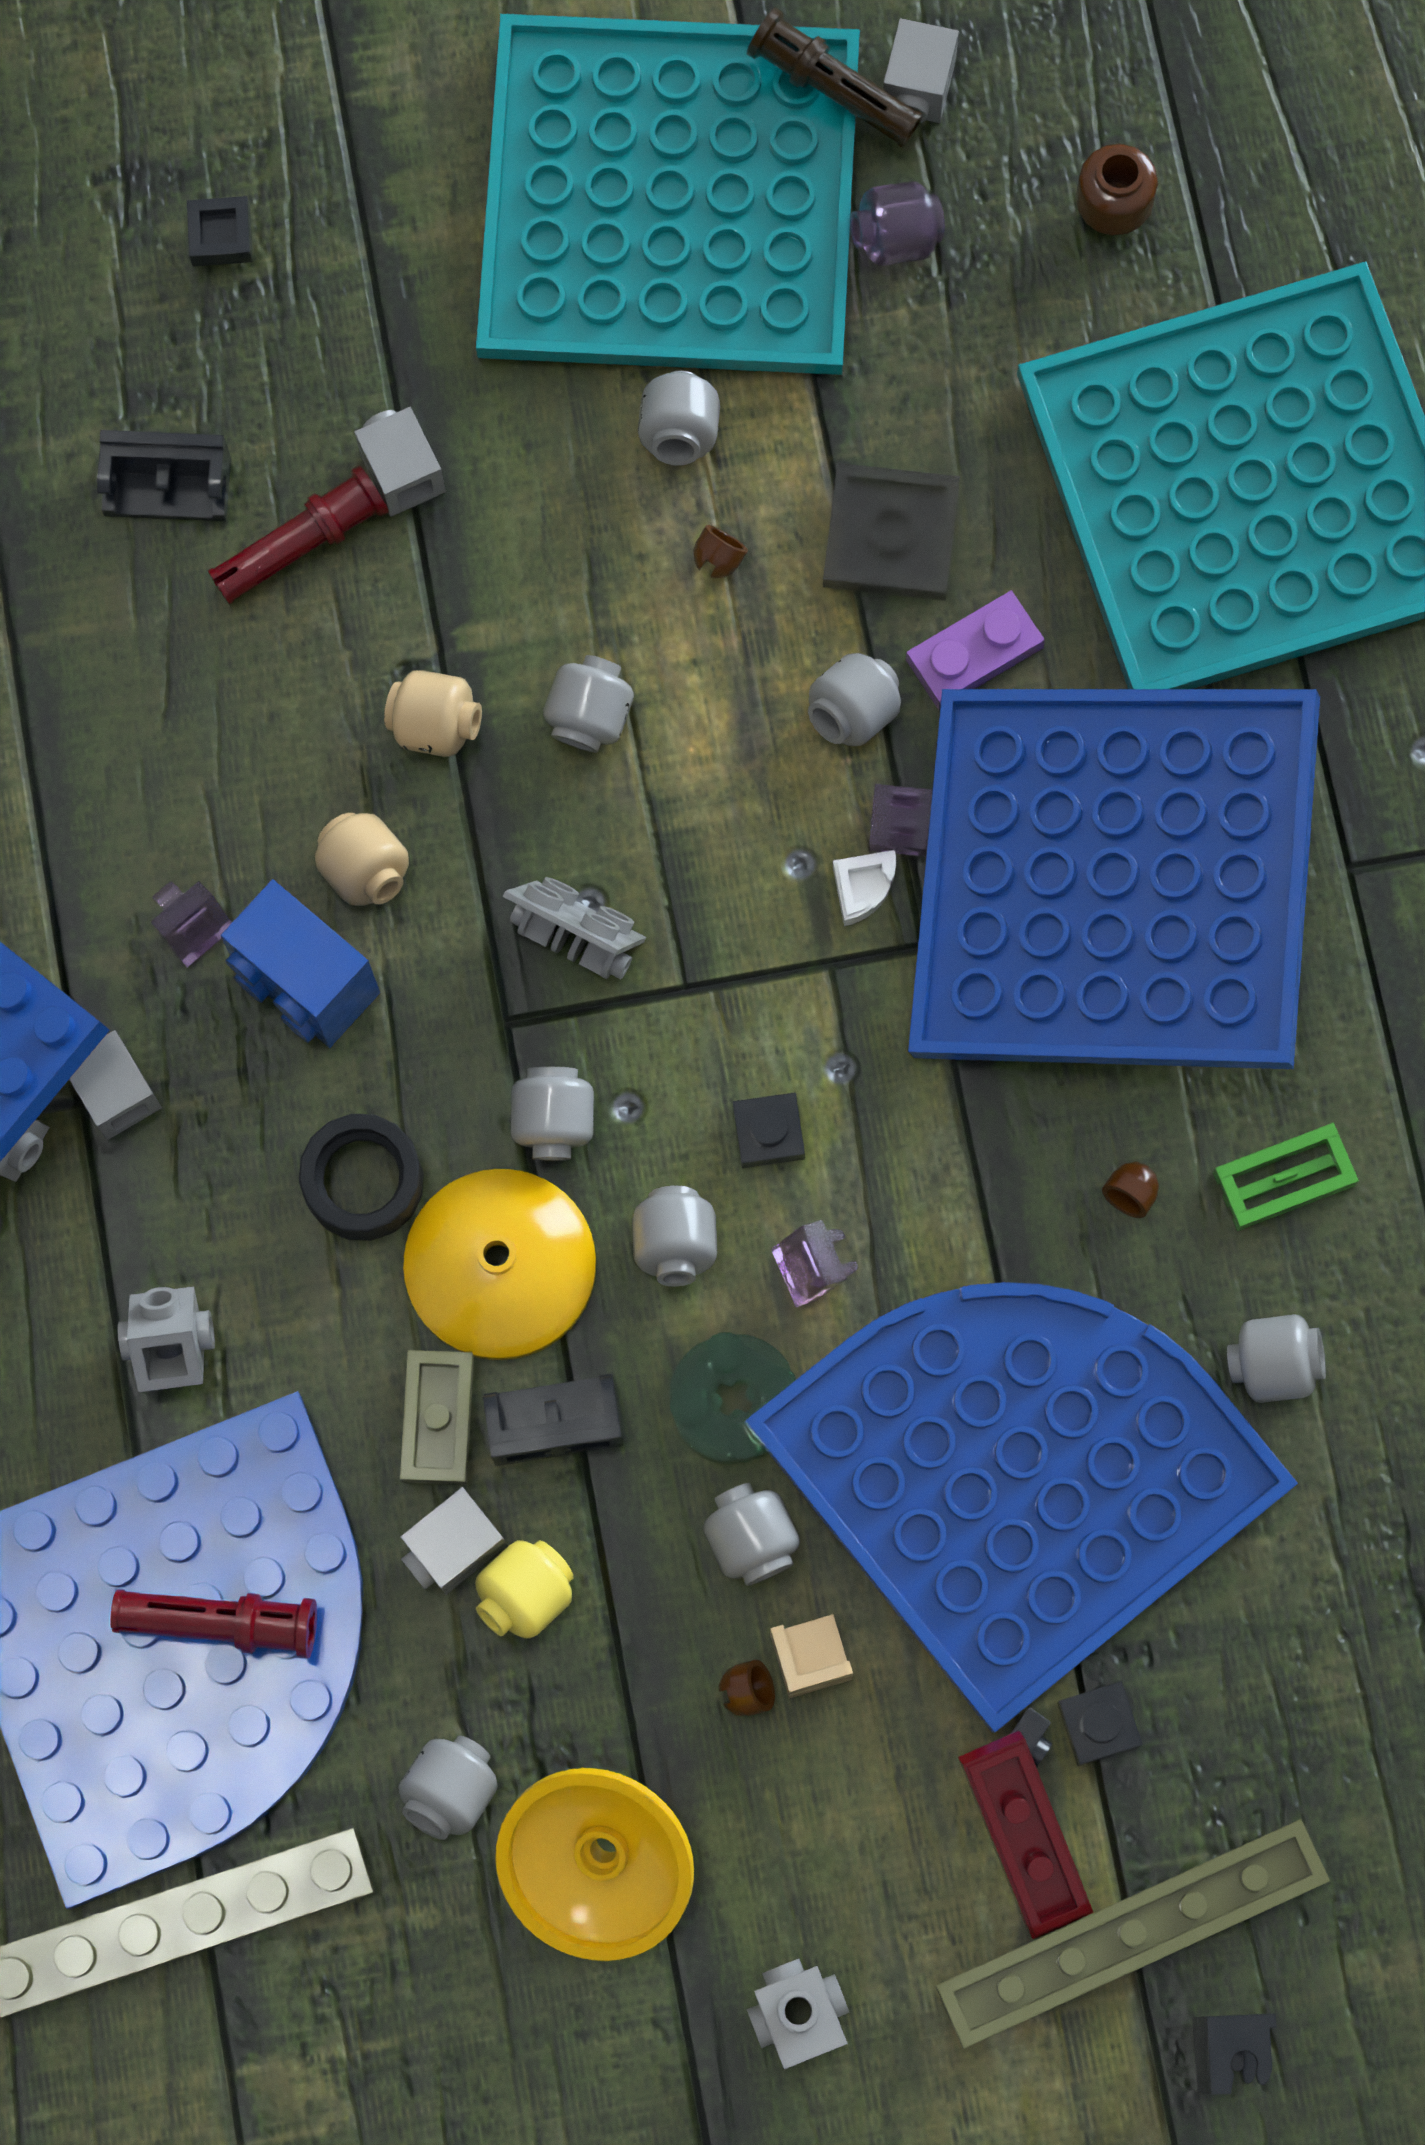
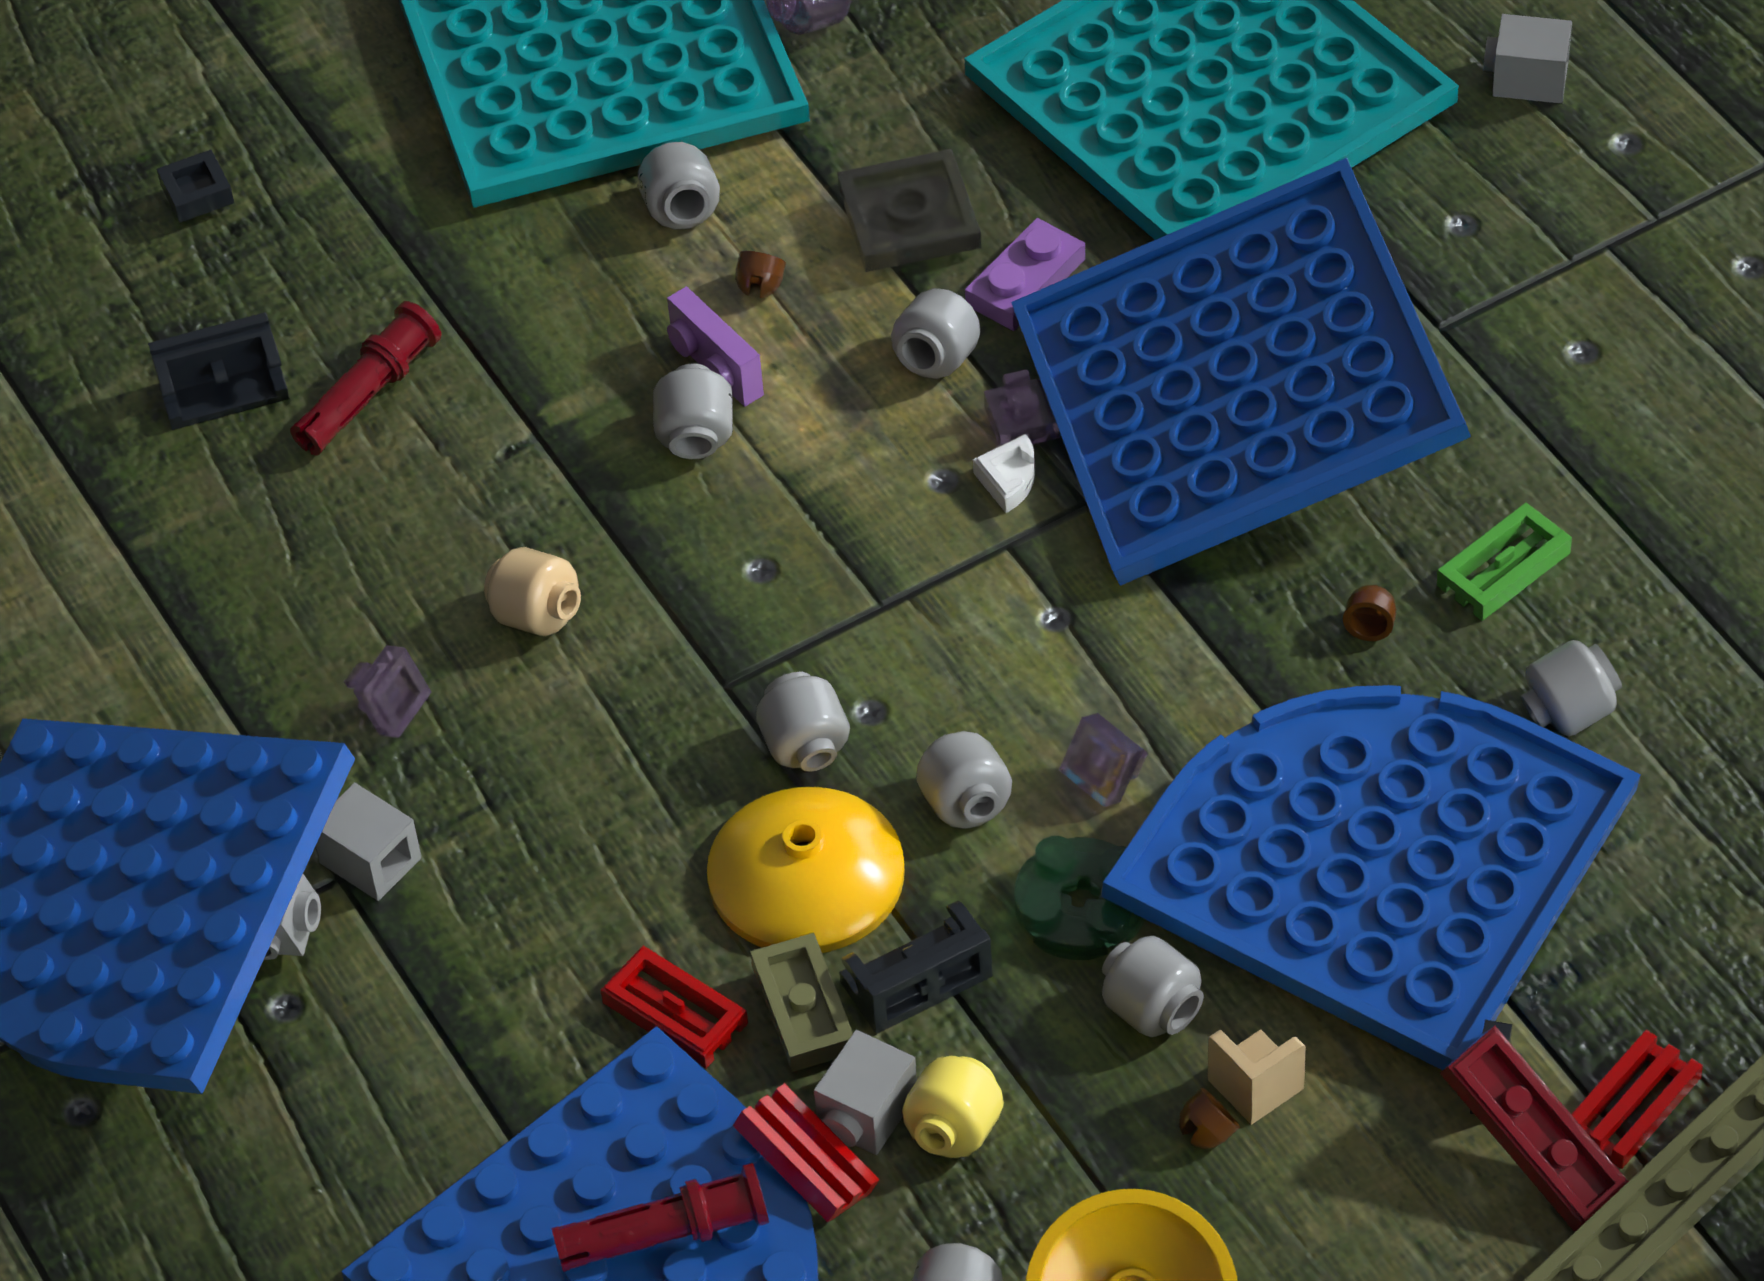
camera: 20 degrees left, 25 degrees down
light grey brick [118,1286,215,1392] -> none
blue brick [220,879,380,1048] -> none
black tyre [299,1114,424,1241] -> none
light grey brick [354,406,446,517] -> none
tan head [384,670,482,757] -> none
light grey hinge [503,877,646,980] -> none
black plate [733,1092,805,1168] -> none
black plate [1057,1681,1143,1766] -> none
none -> red tile [601,945,748,1069]
none -> medium lavender plate [667,286,764,407]
none -> red tile [733,1083,880,1222]
none -> red tile [1571,1030,1703,1169]

